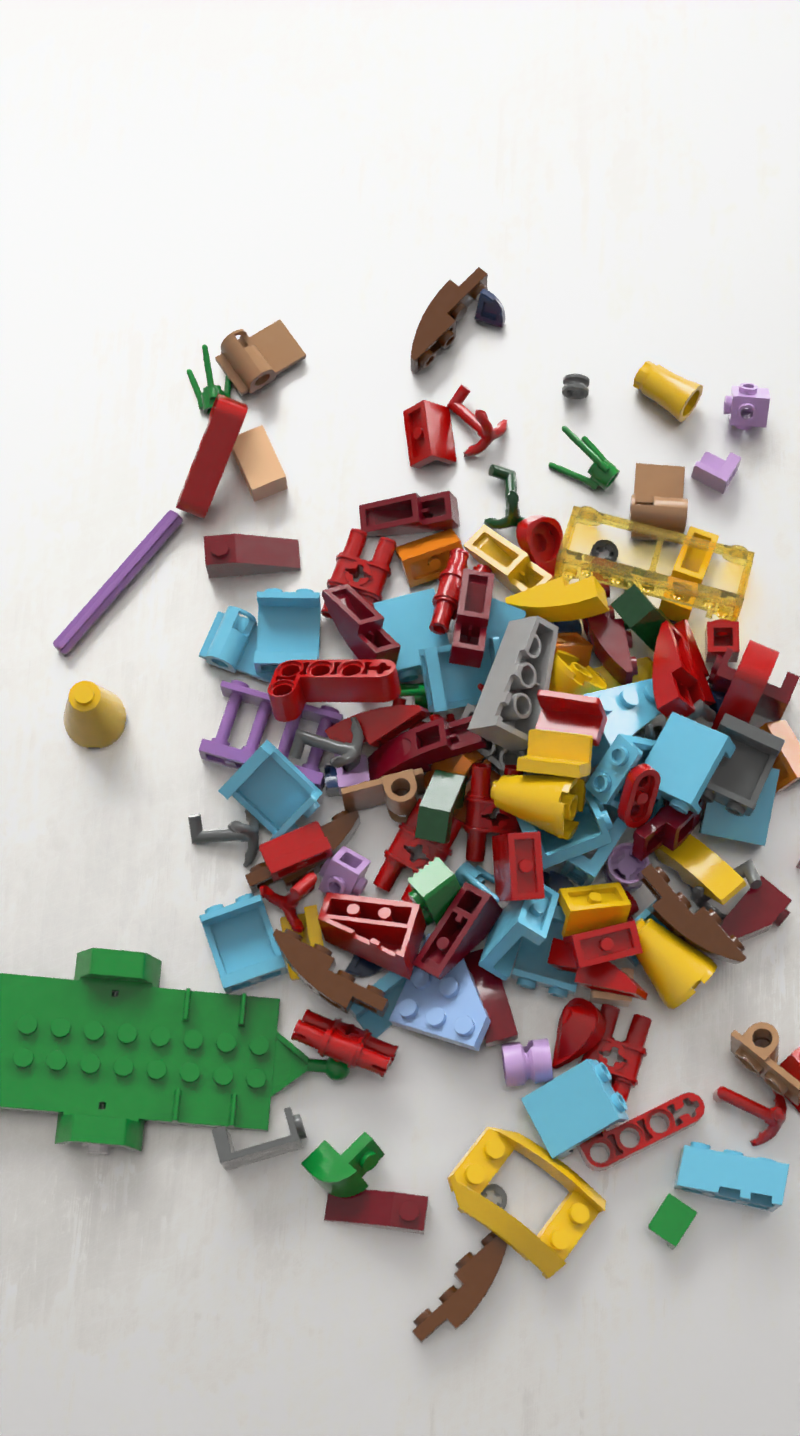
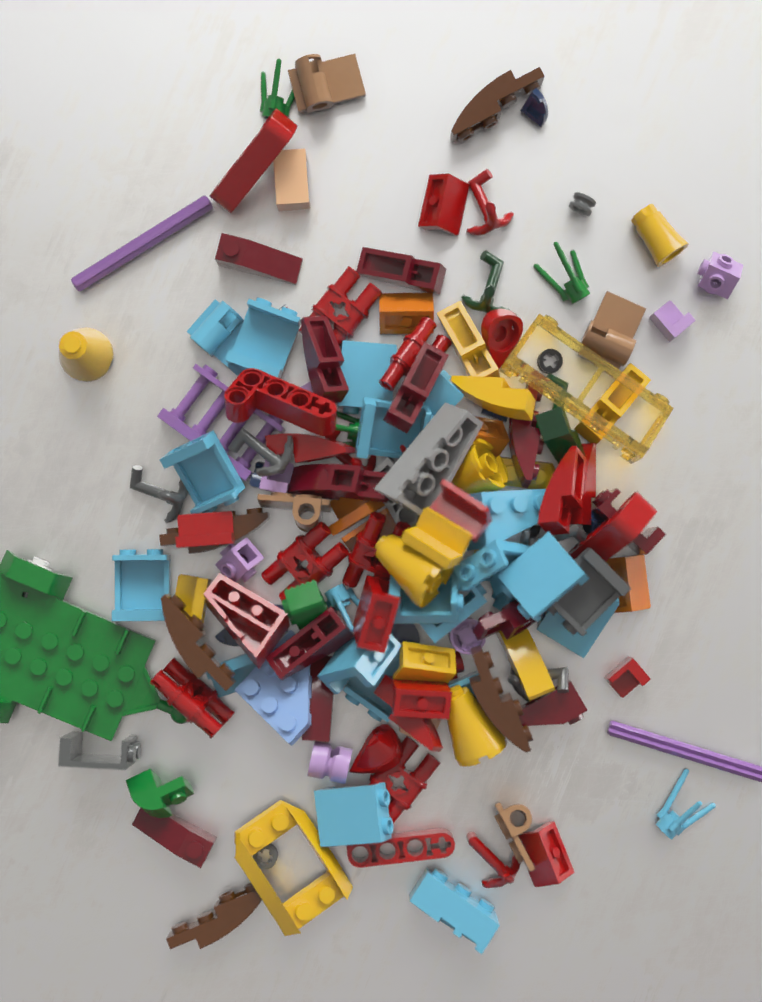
camera: 20 degrees right, 15 degrees up
red piece [259,873,317,933] -> none
dark green slope [415,769,467,844] -> none
red plate [617,763,661,828] -> none
green panel [648,1193,698,1249] -> none
red brick [705,619,740,662] -> none

